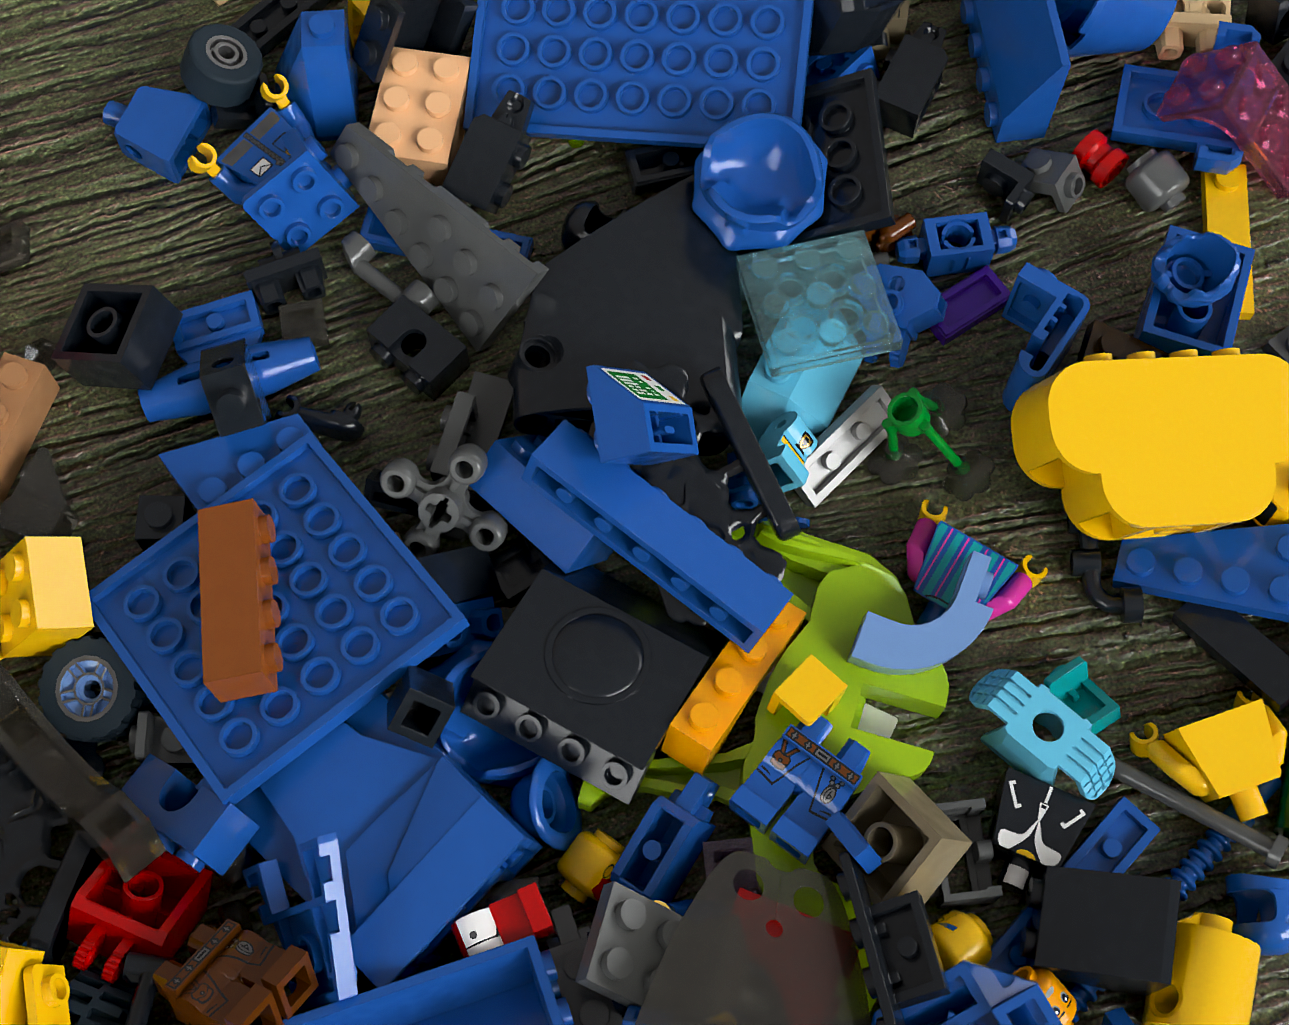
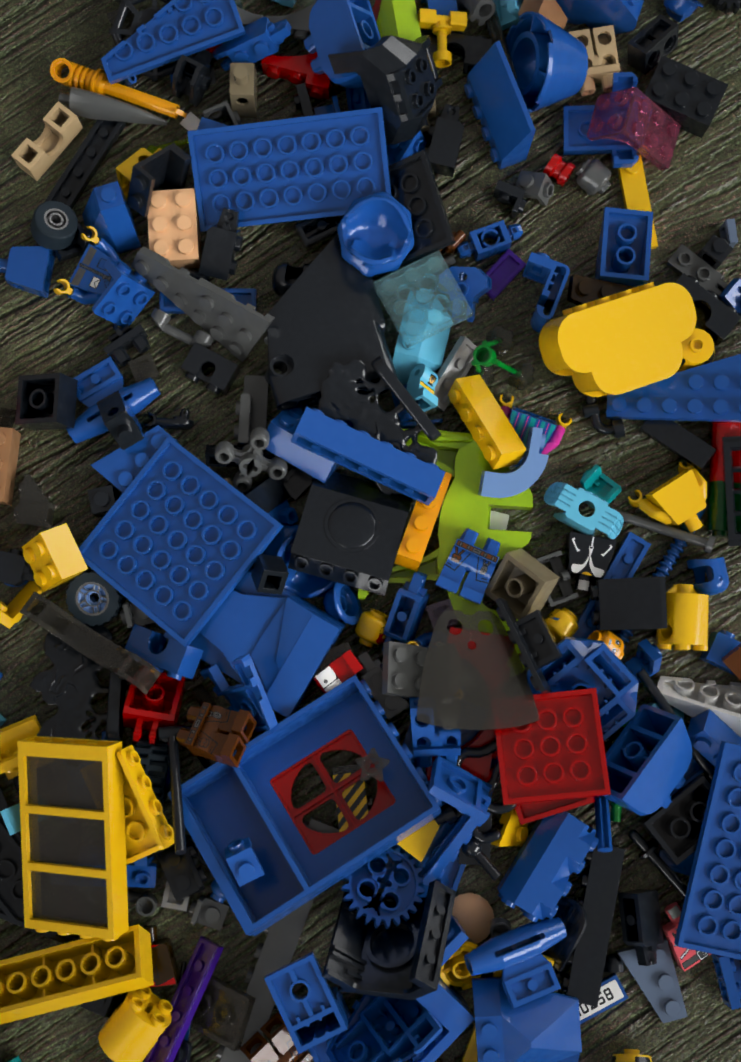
camera: 15 degrees left, 15 degrees up
dark orange brick [198,498,283,703] -> none
blue slope [586,365,699,465] -> none
yellow panel [766,654,848,726] -> none
blue tile [825,811,882,875] -> none
blue hair [1151,231,1241,308] -> none
none -> yellow brick [448,374,526,470]

